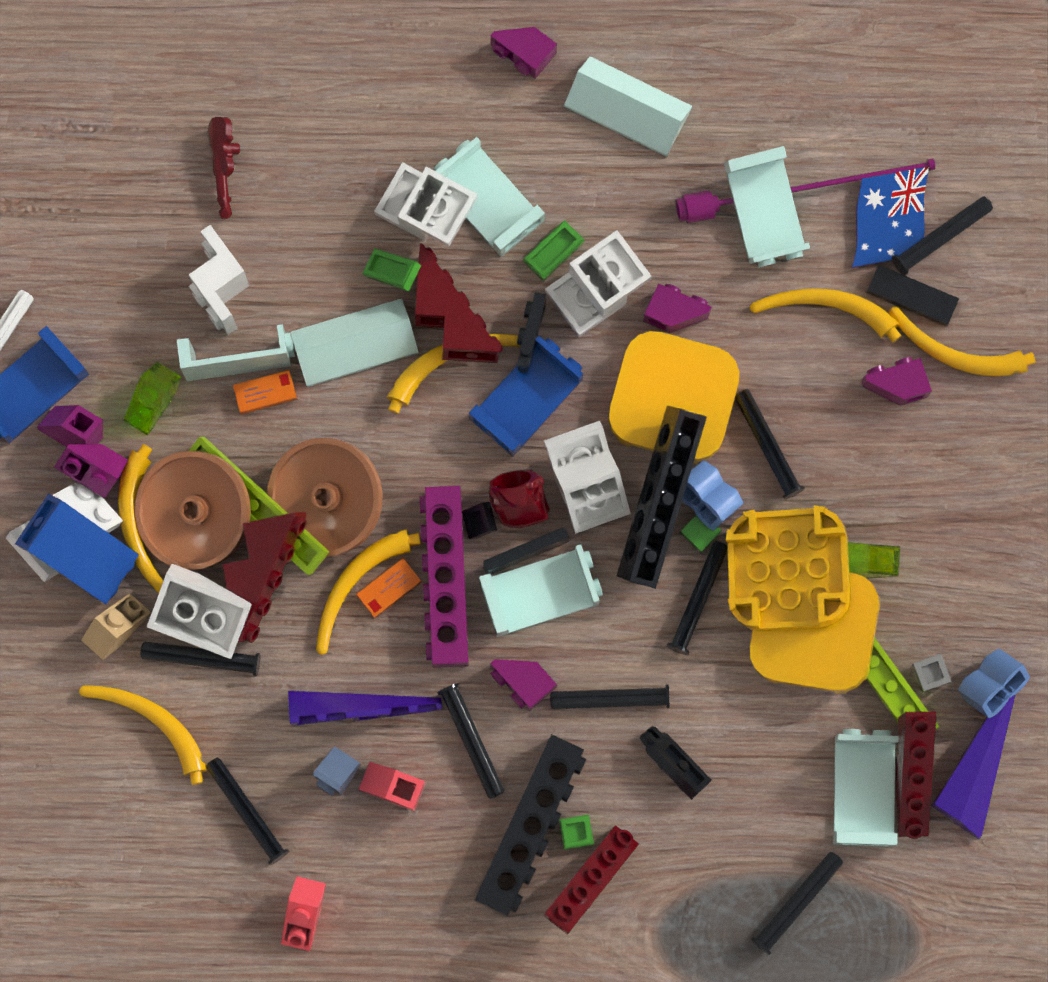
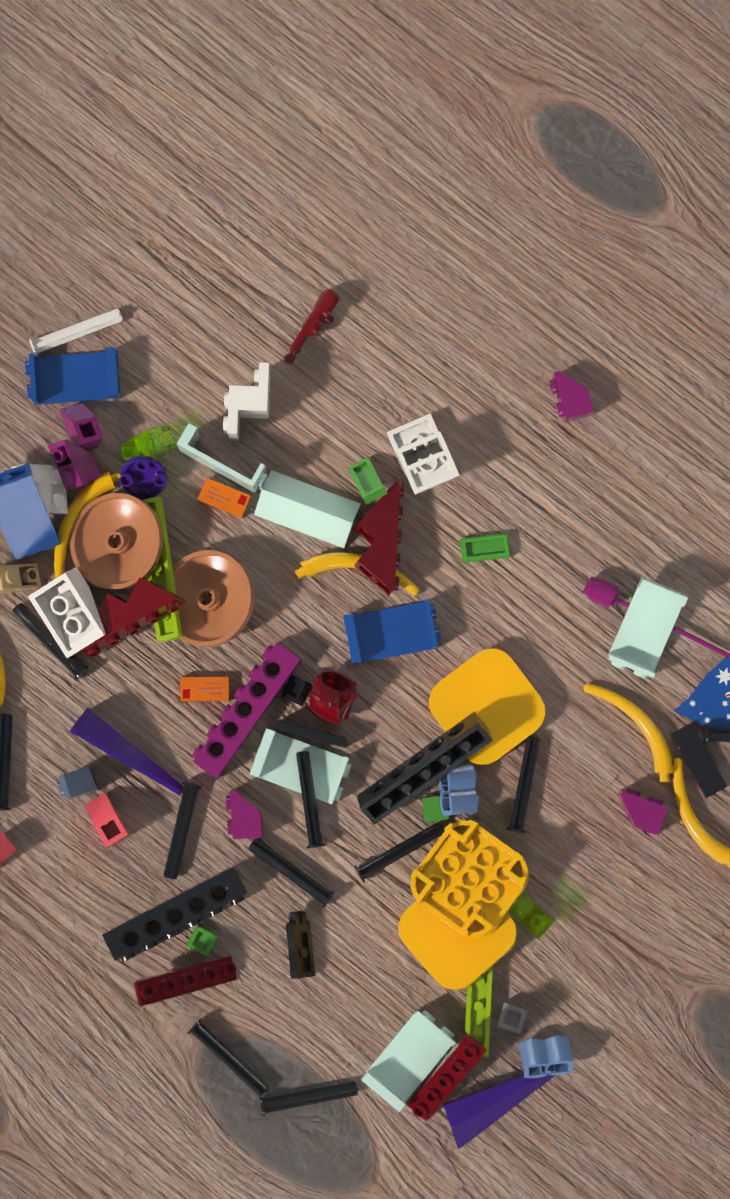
camera: 35 degrees right, 5 degrees up
yellow animal [316,529,421,655] -> none
light aqua panel [434,137,545,257] -> none
black hinge [517,292,546,374] -> none
white bracket [544,421,631,534] -> none
white bracket [545,230,652,337] -> none
light aqua slope [564,56,692,157] -> none
magenta slope [643,283,712,333] -> none
none -> dark purple dish [119,456,168,500]
none -> black axle [187,1018,269,1096]
none -> black axle [296,751,326,849]

